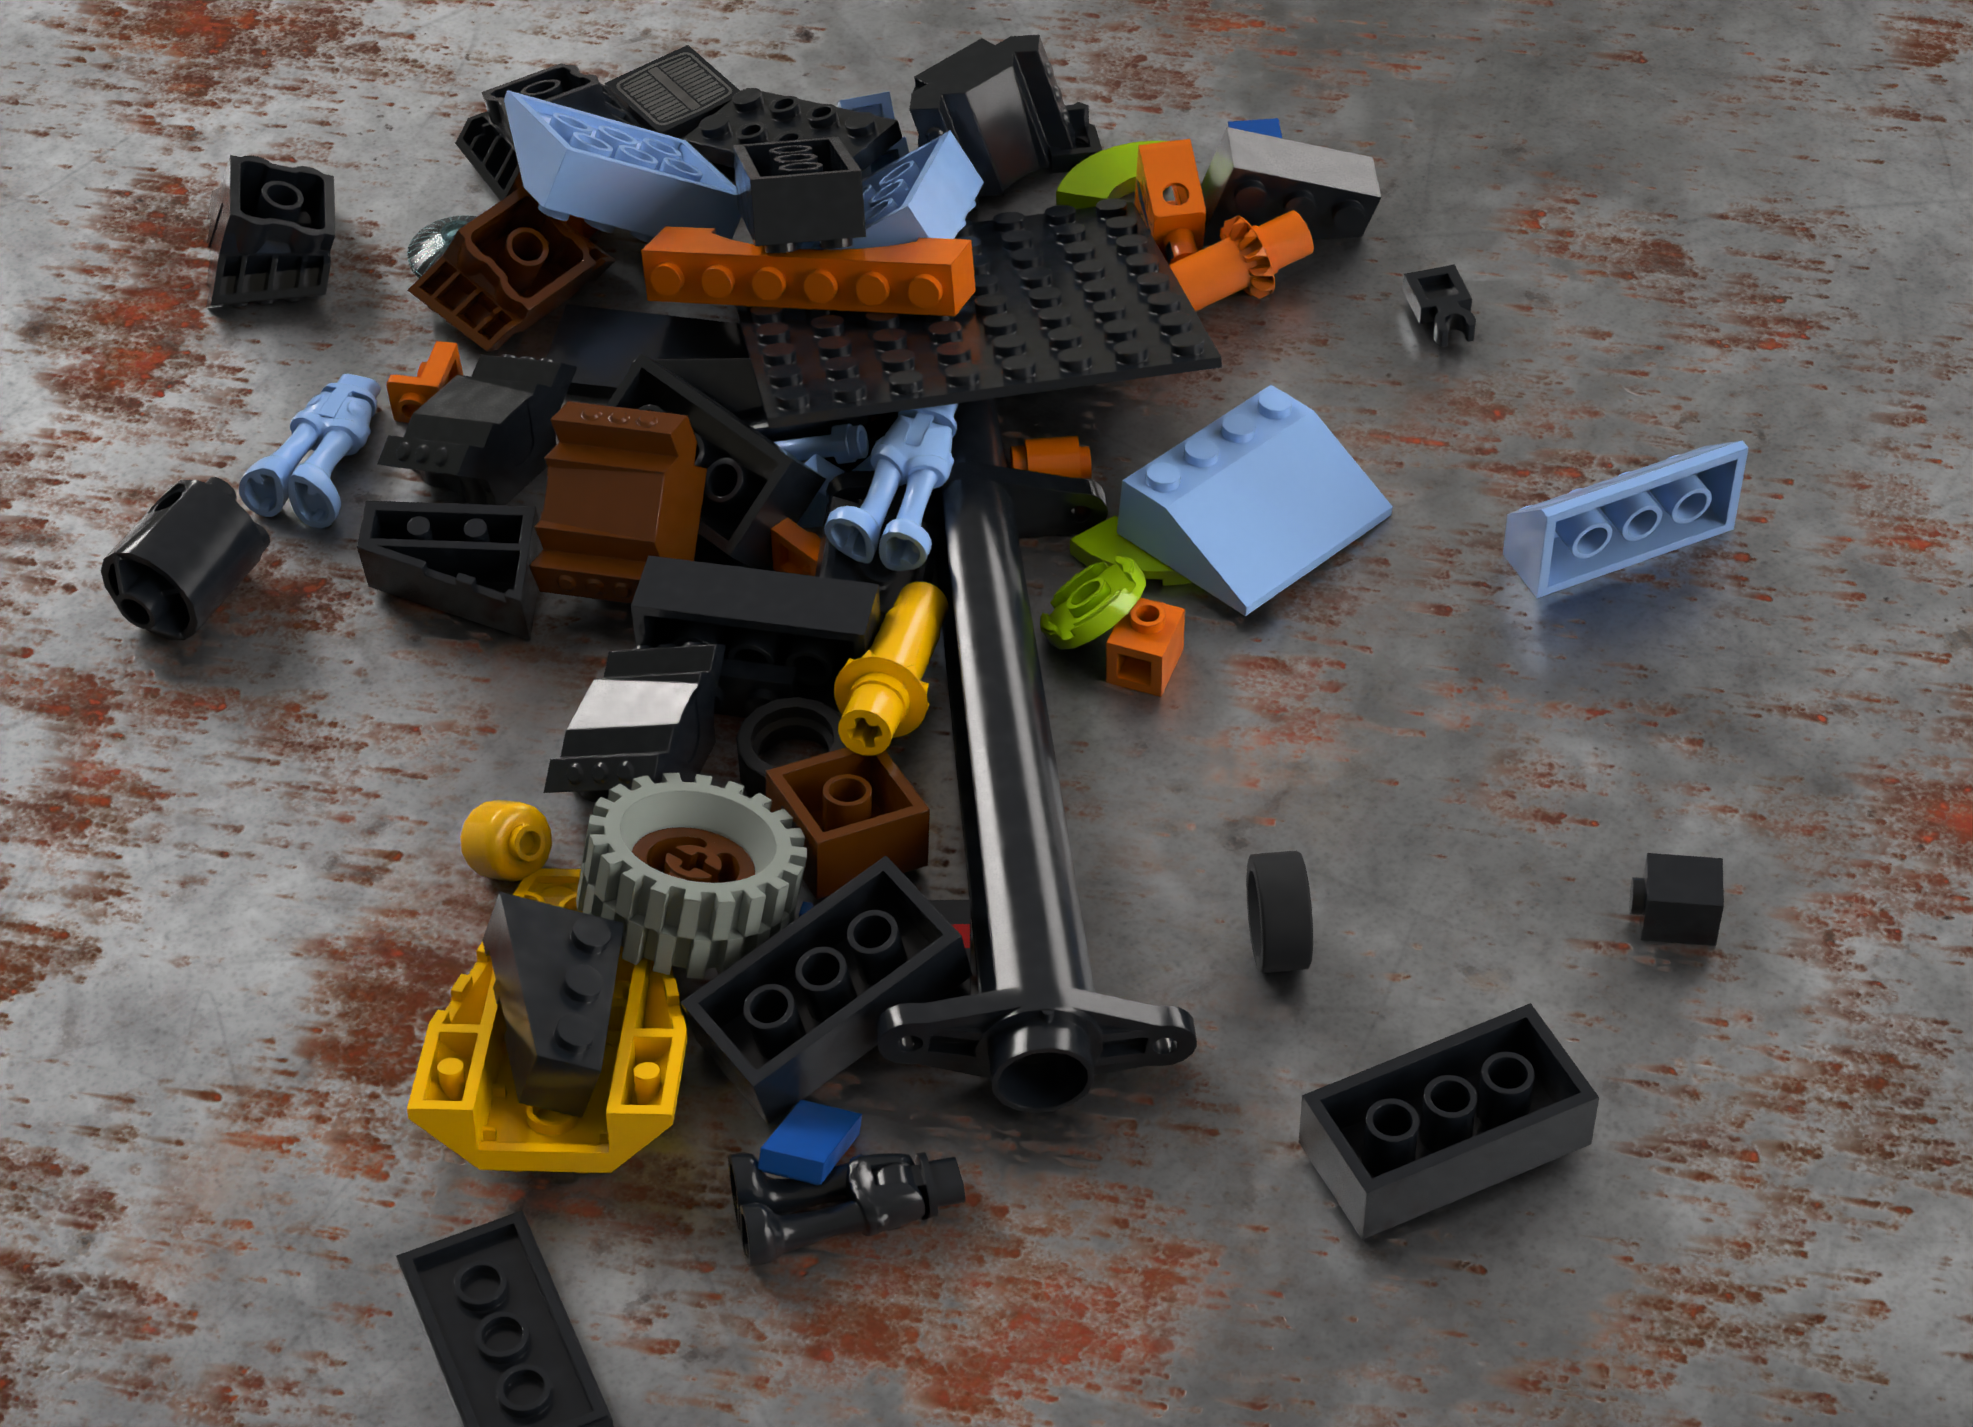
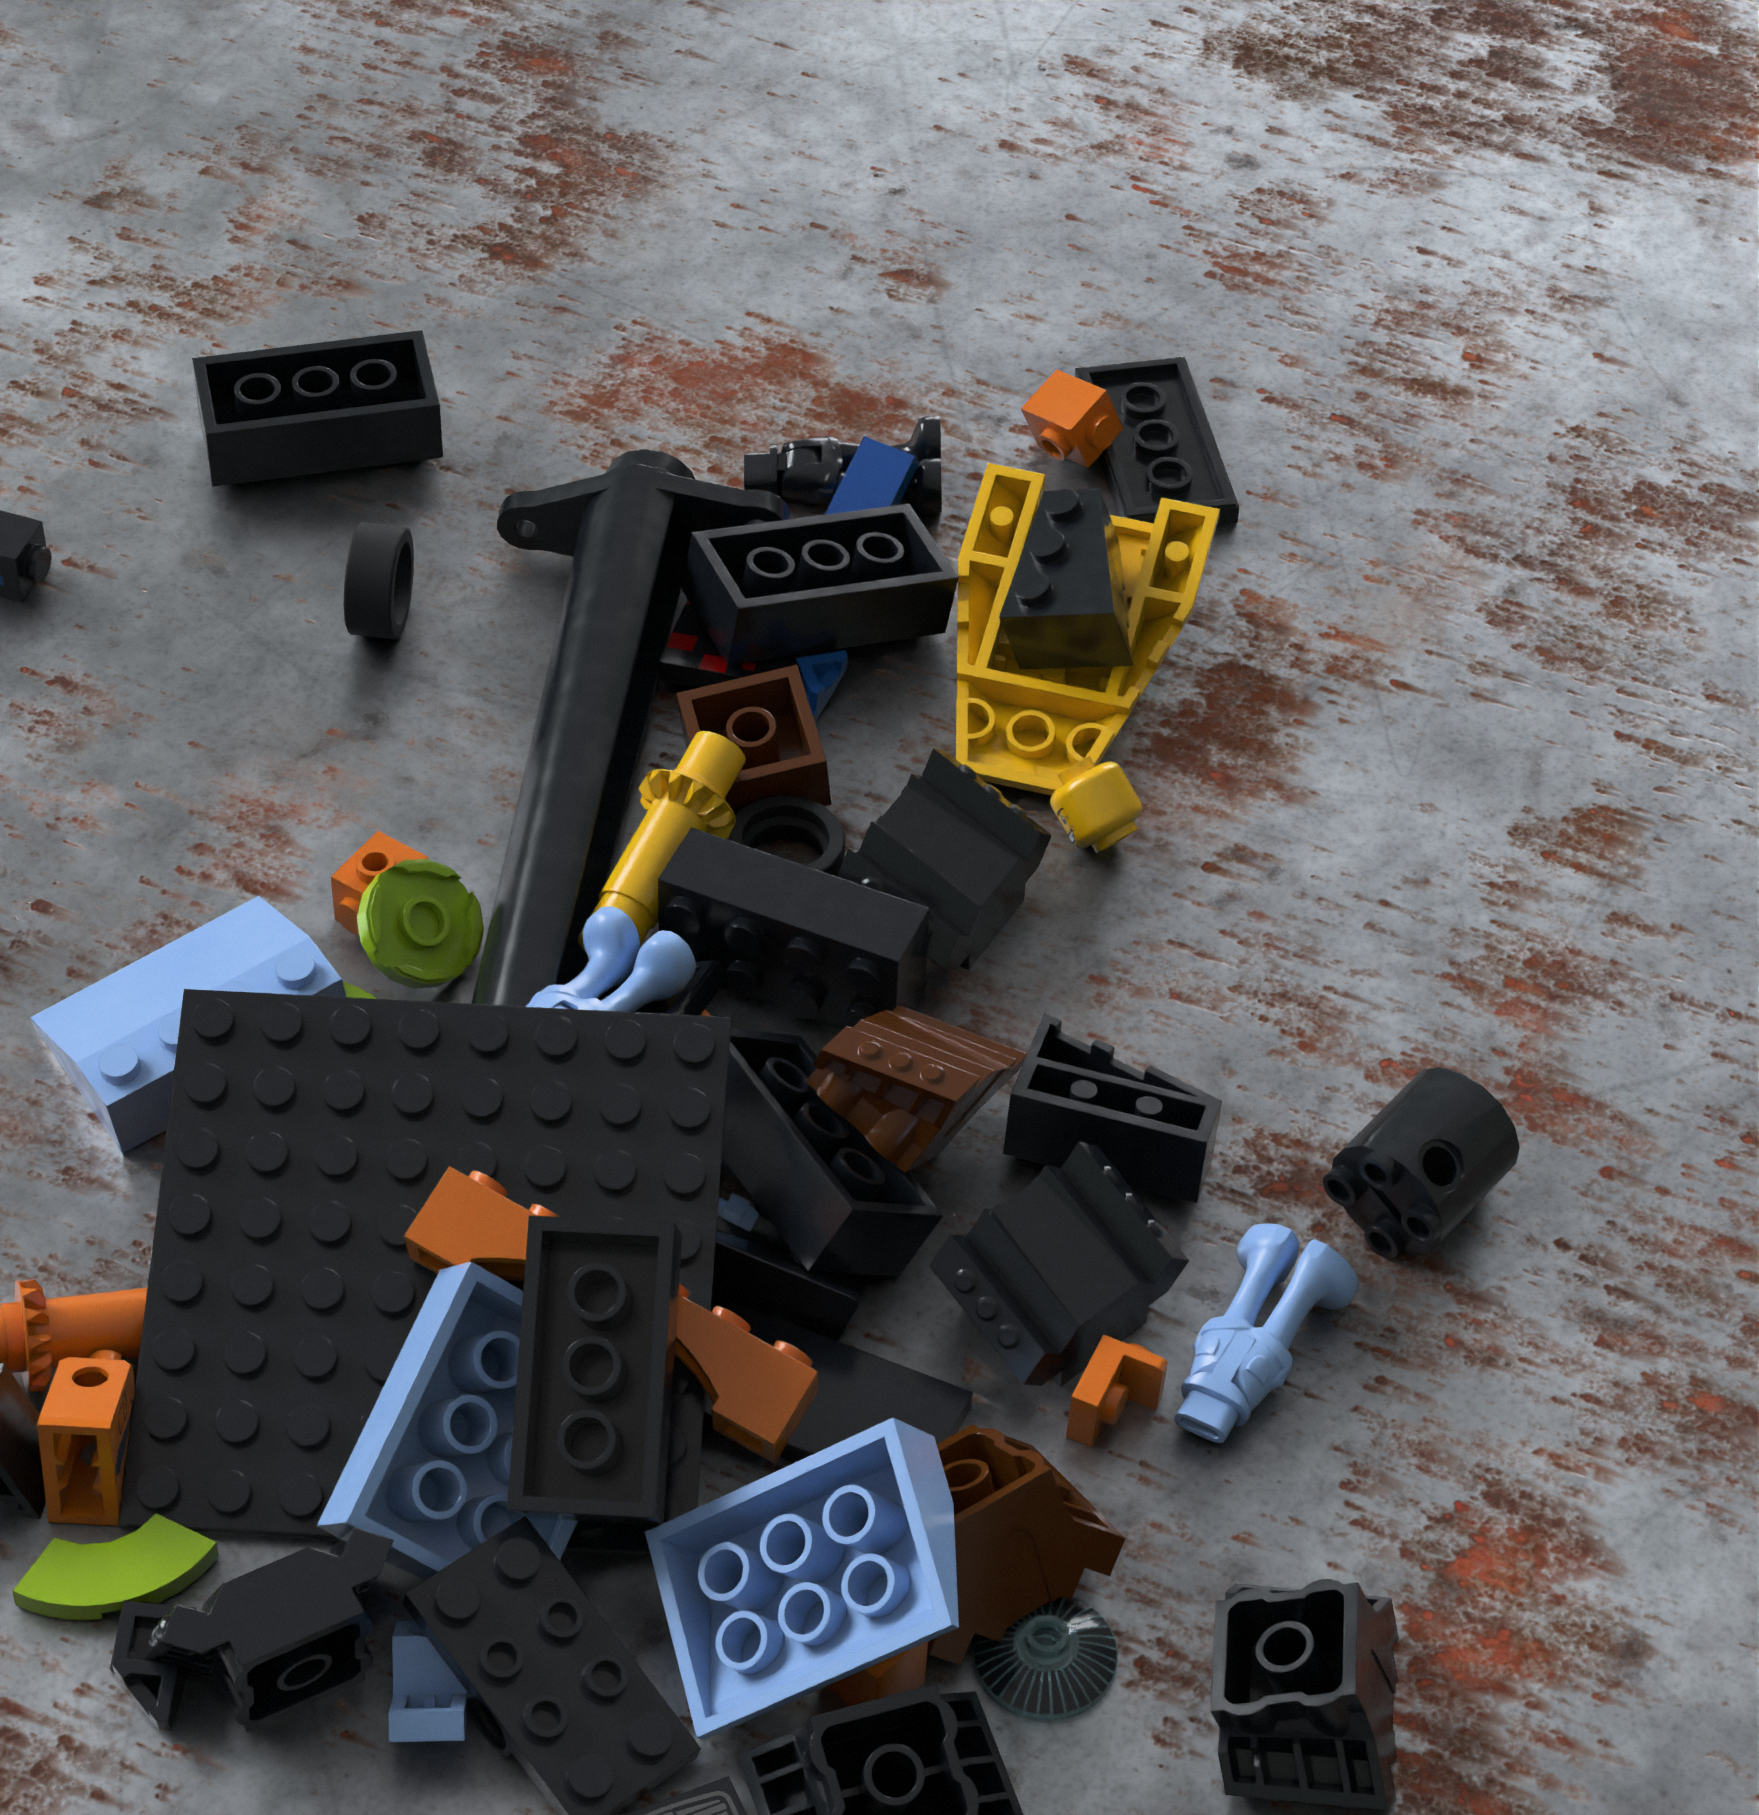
camera: 170 degrees left, 0 degrees up
light grey wheel [576,773,807,979] -> none
none -> orange brick [1021,369,1124,468]

